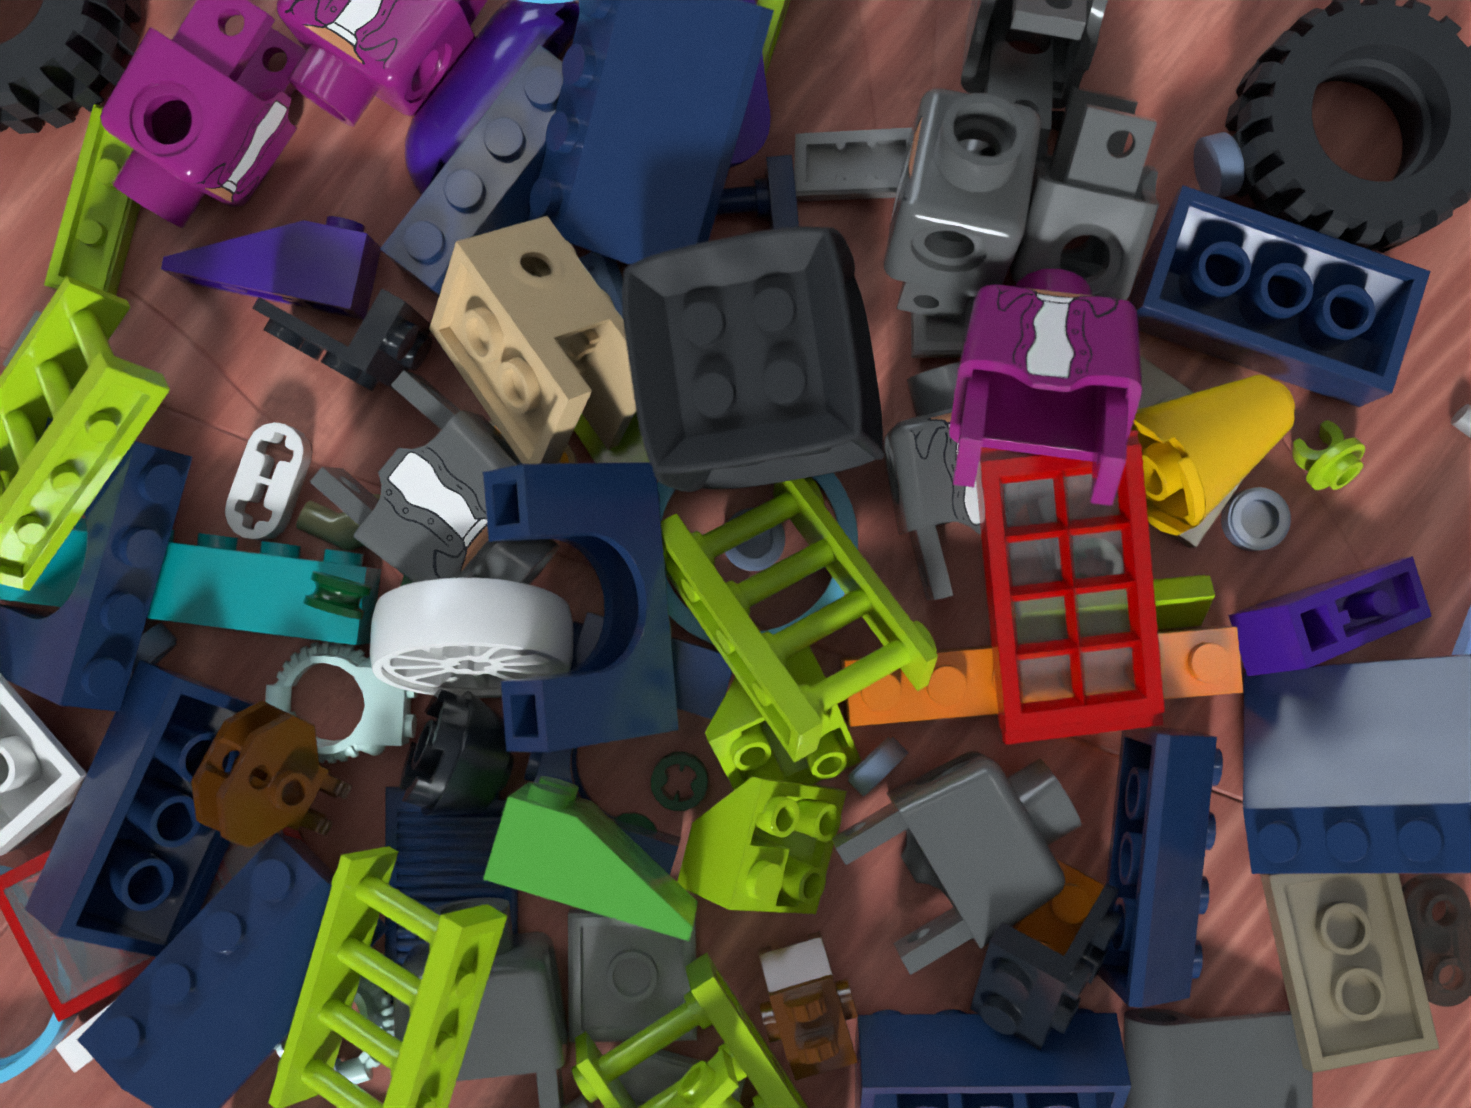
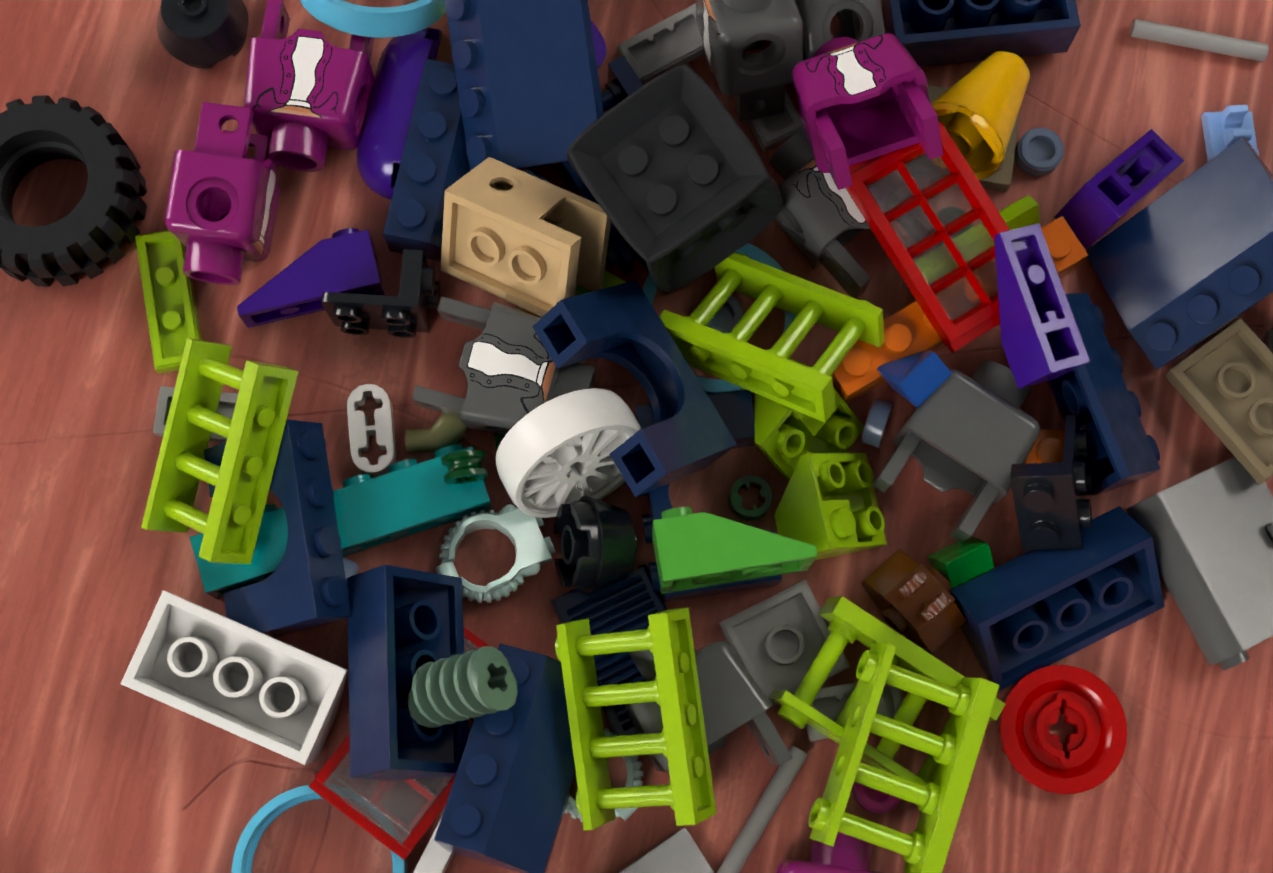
camera: 30 degrees left, 10 degrees down
reddish brown hinge [191,700,352,849] -> none
lime plate [1292,420,1365,490] -> none
none -> sand green piece [408,646,518,728]
none -> blue slope [876,351,952,407]
none -> green slope [928,536,994,589]
none -> dark purple slope [994,223,1090,389]

